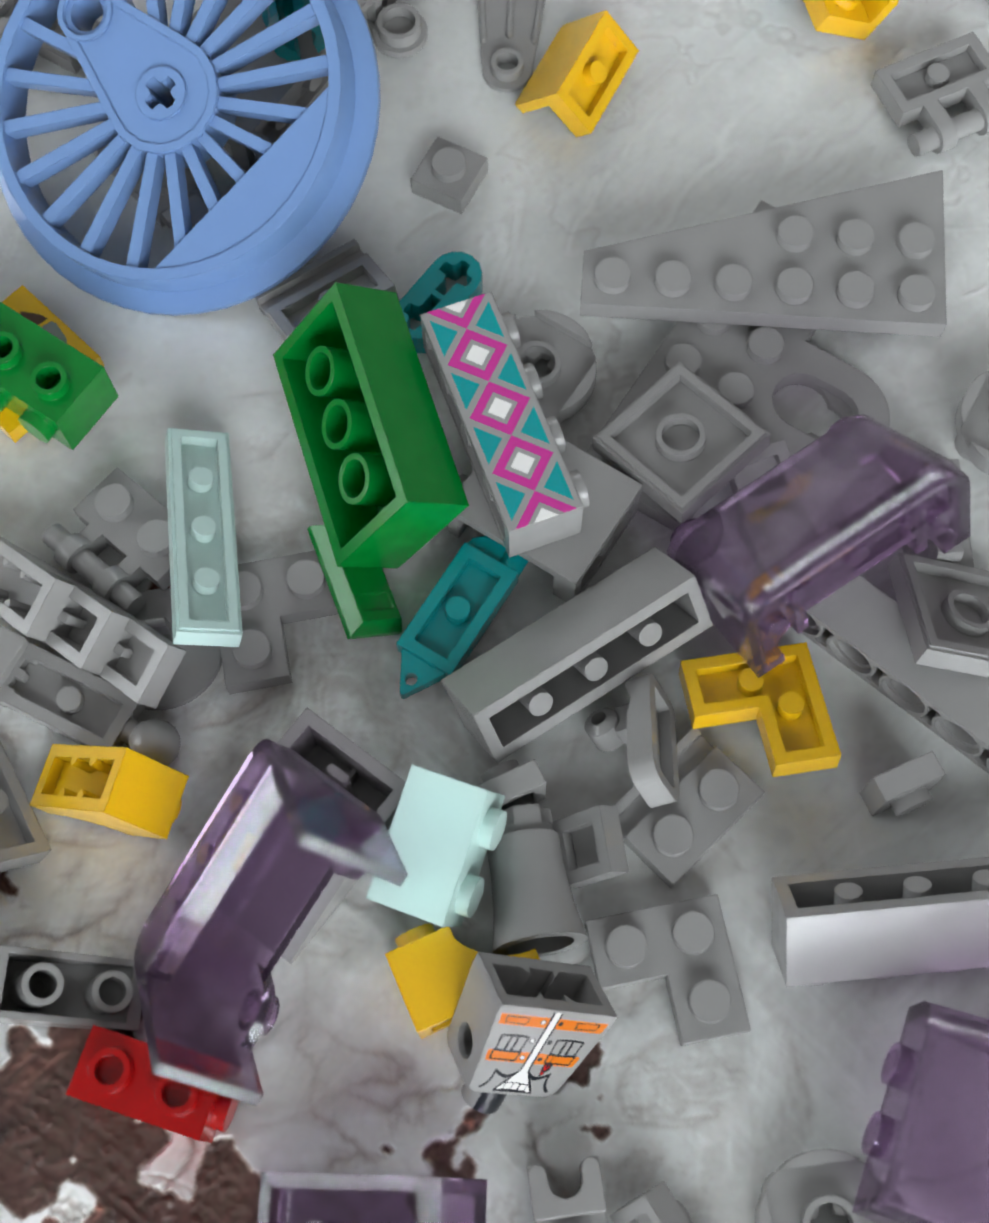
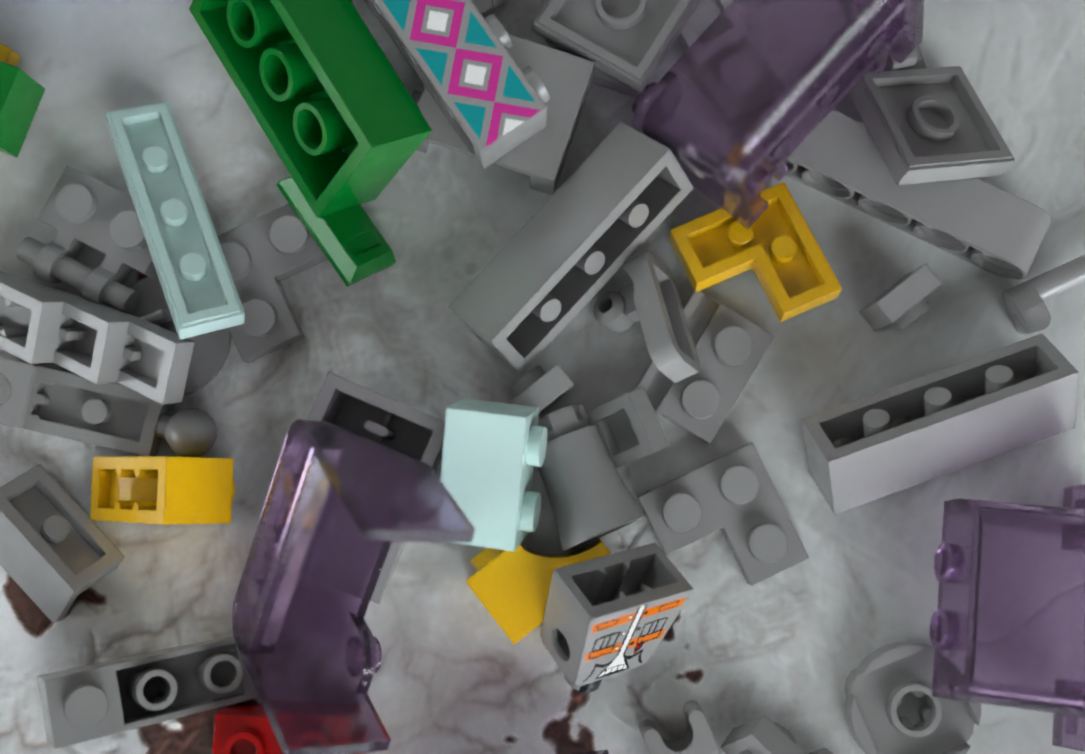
camera: 20 degrees left, 15 degrees up
teal plate [396,536,529,699] -> none

